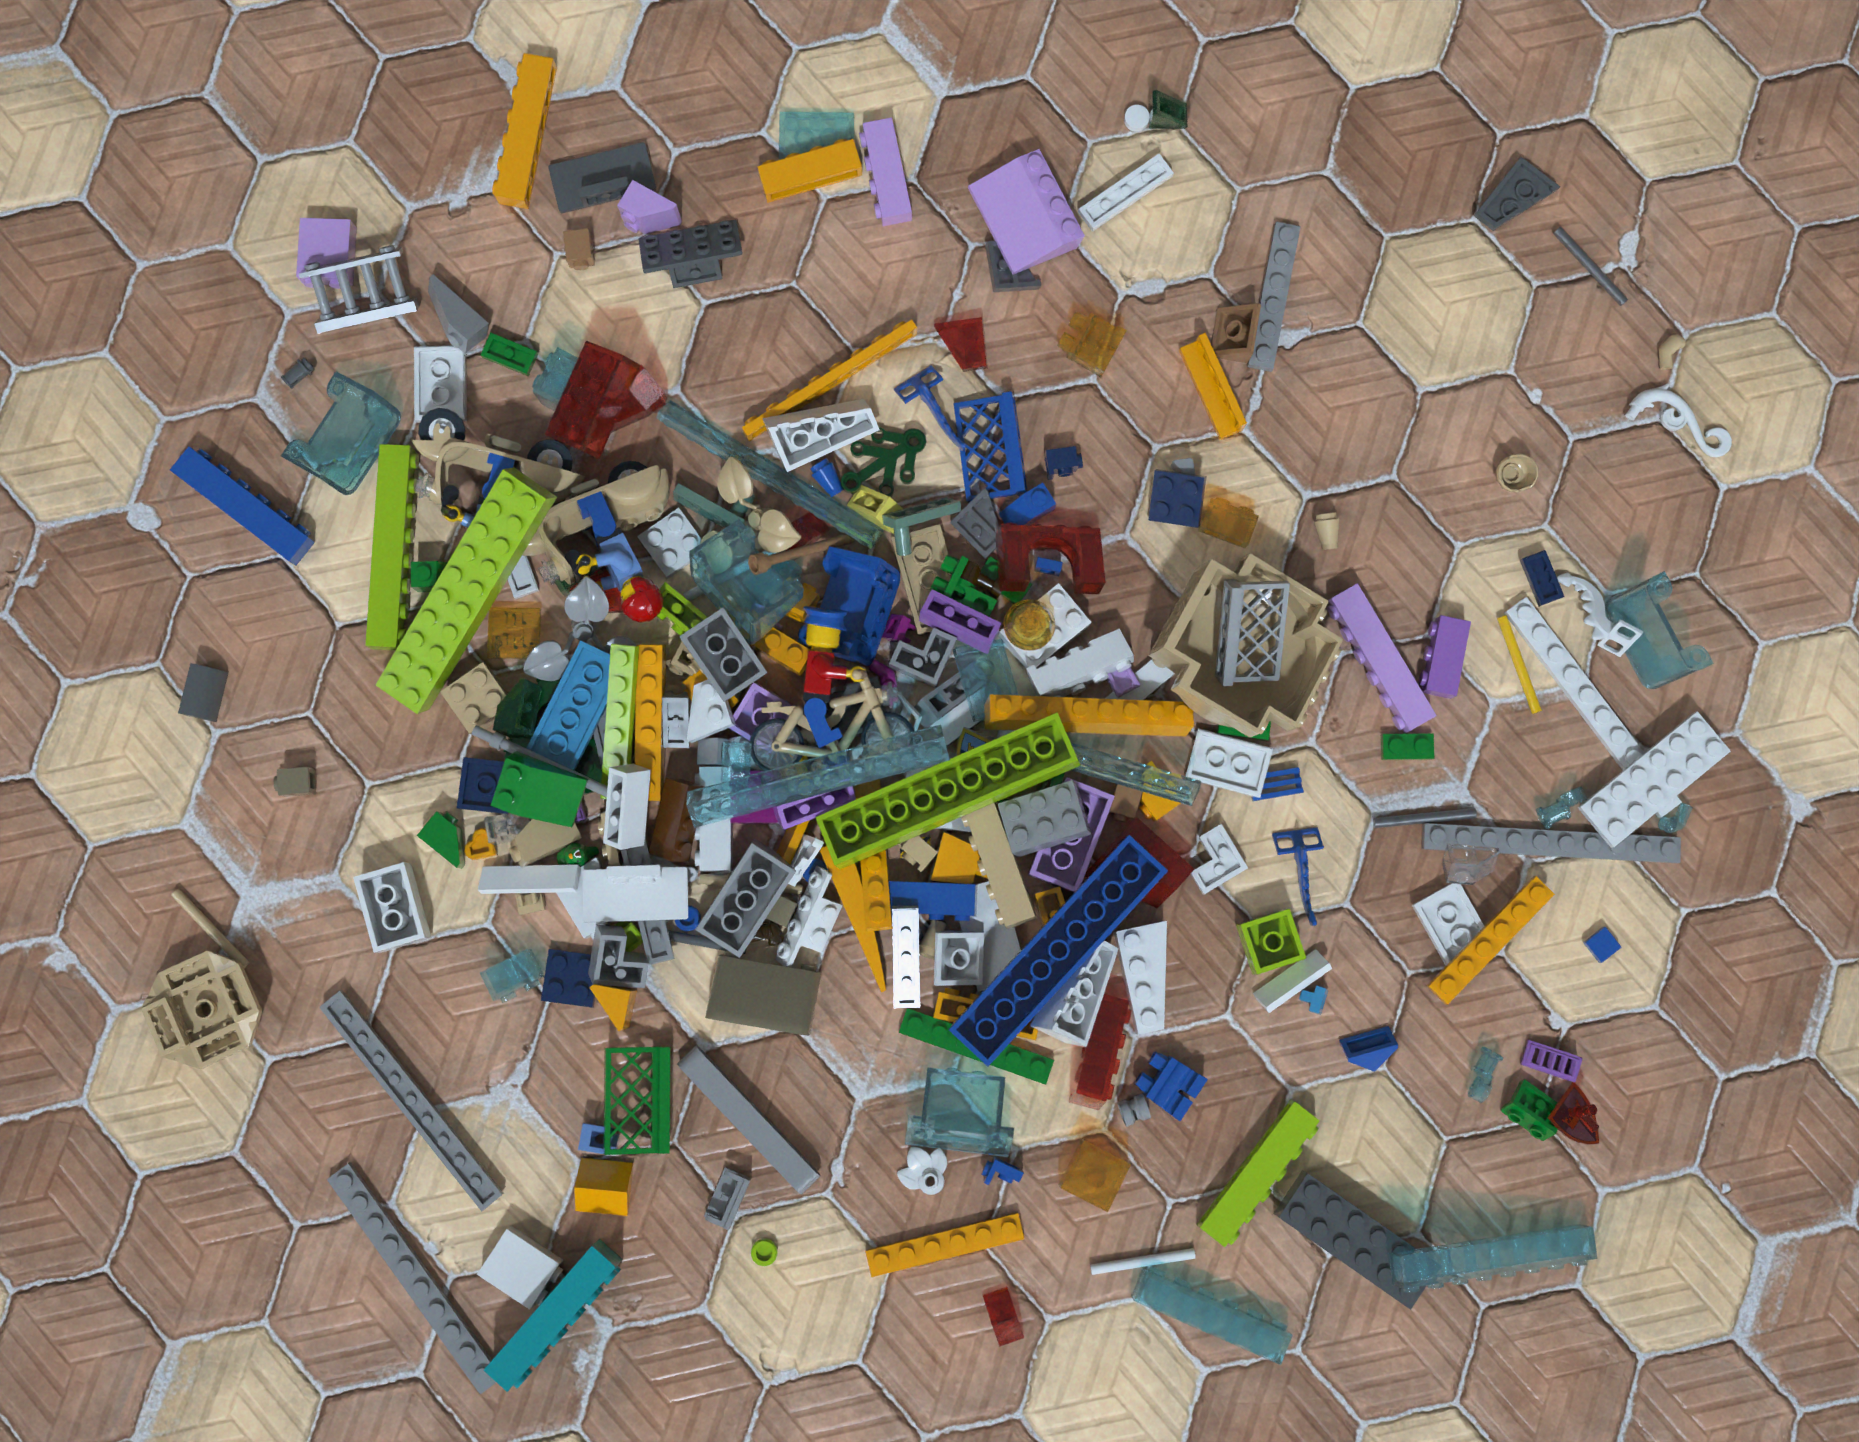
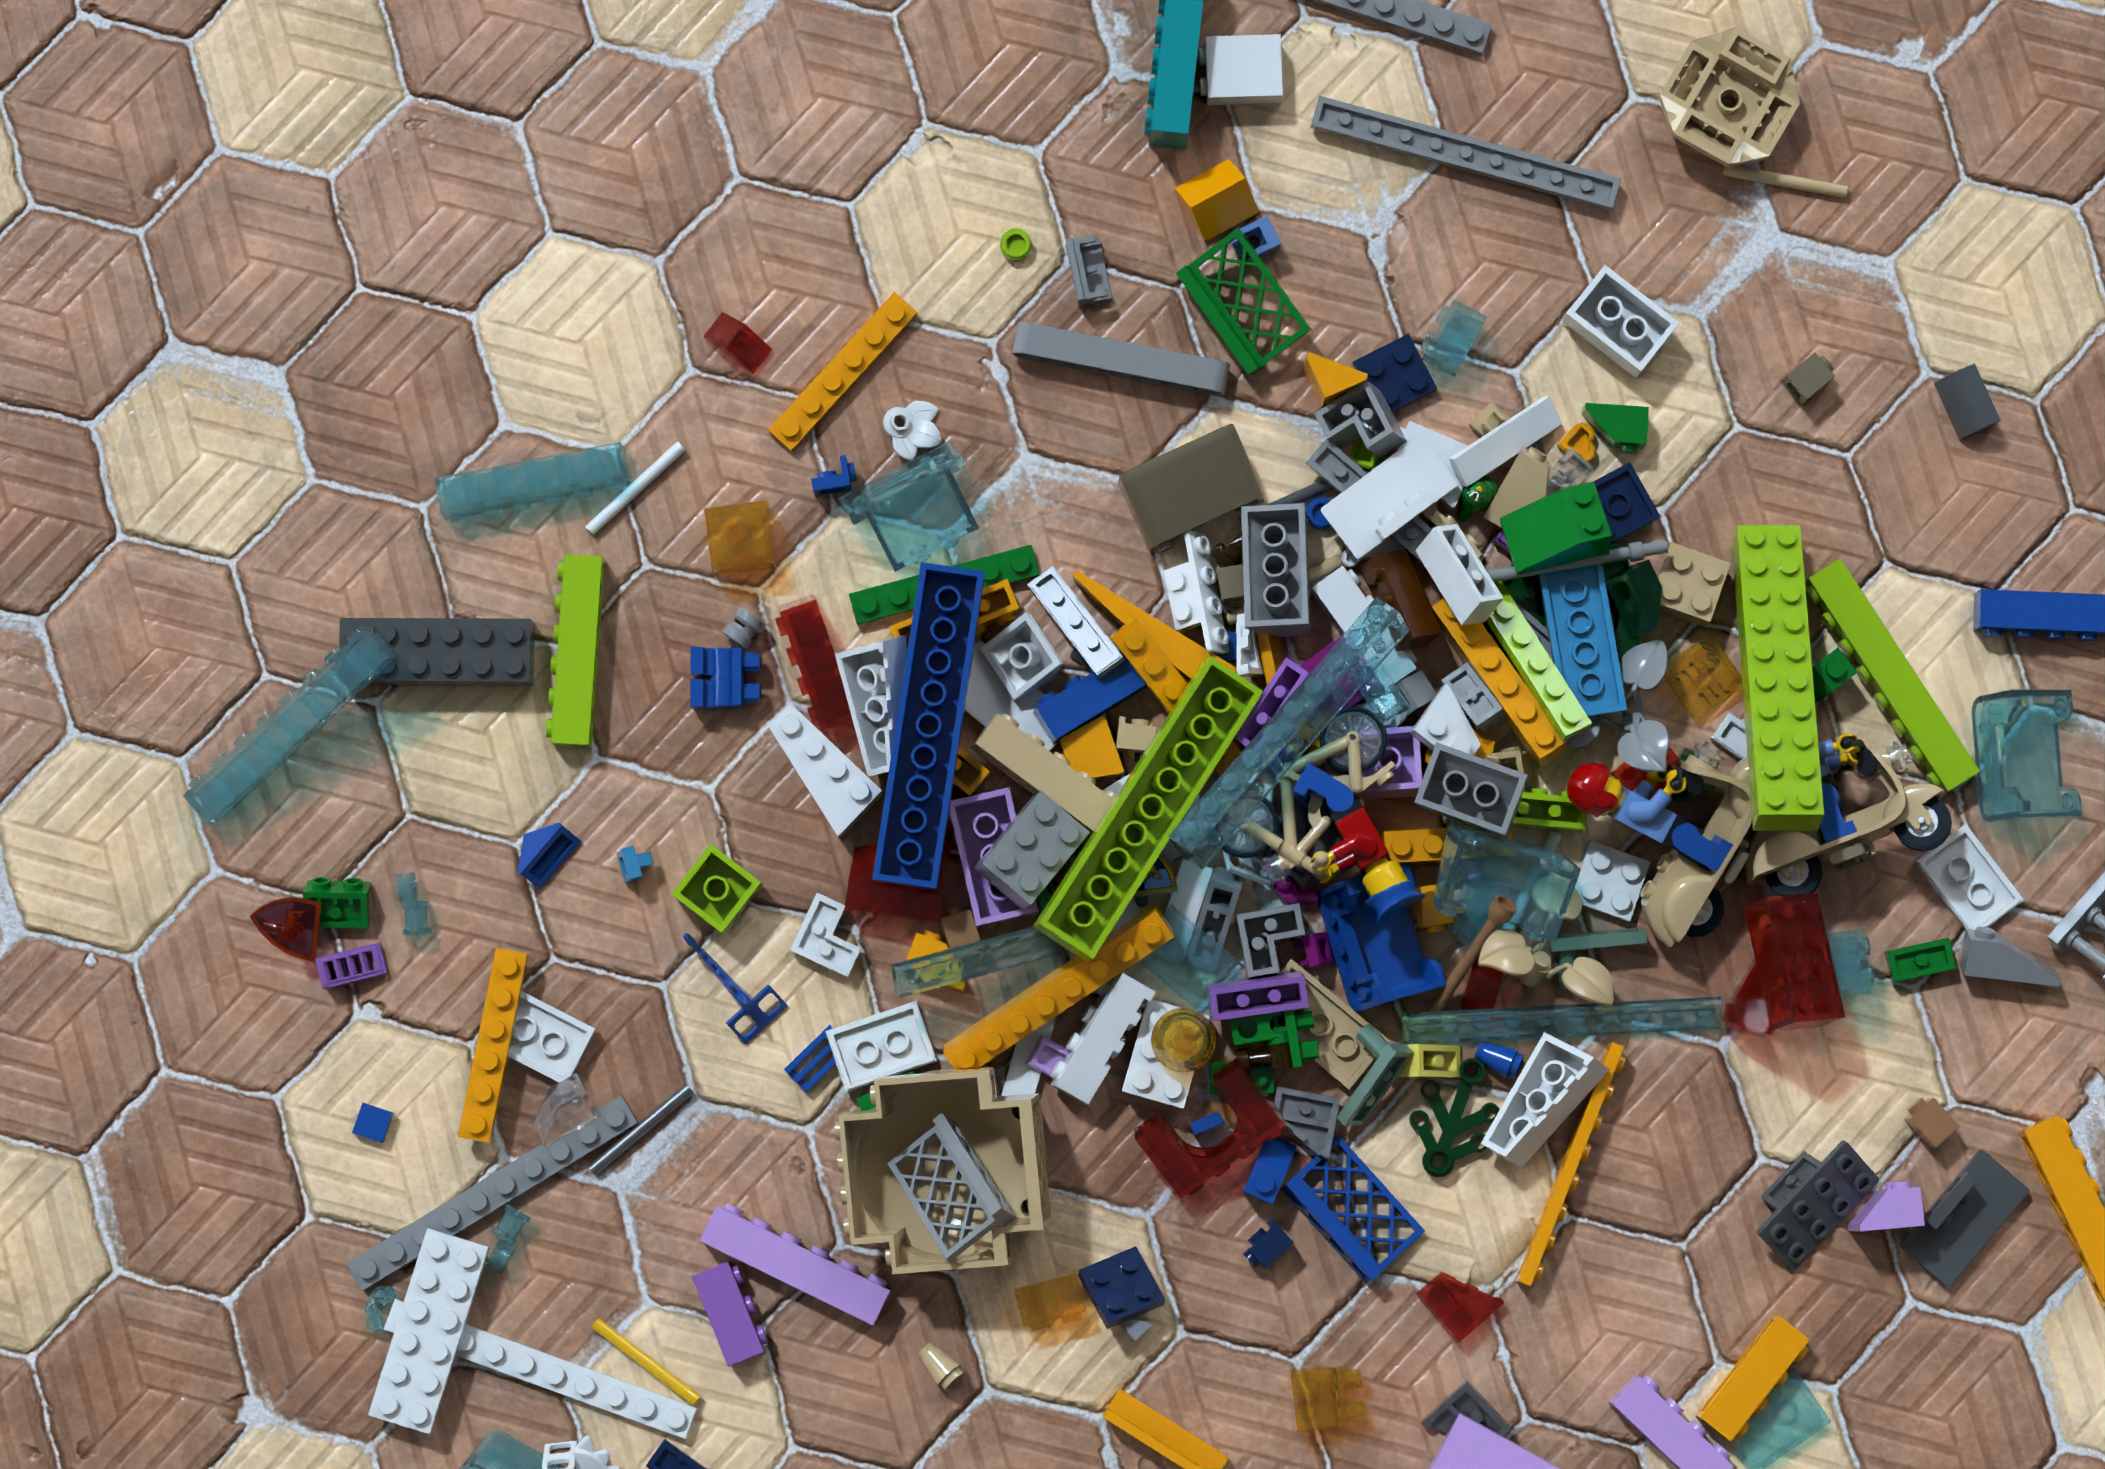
camera: 150 degrees right, 0 degrees up
blue piece [894,365,966,451] -> none
tan cone [919,920,946,960] -> none
white tile [1253,949,1332,1013] -> none
green plate [1381,733,1435,760] -> none

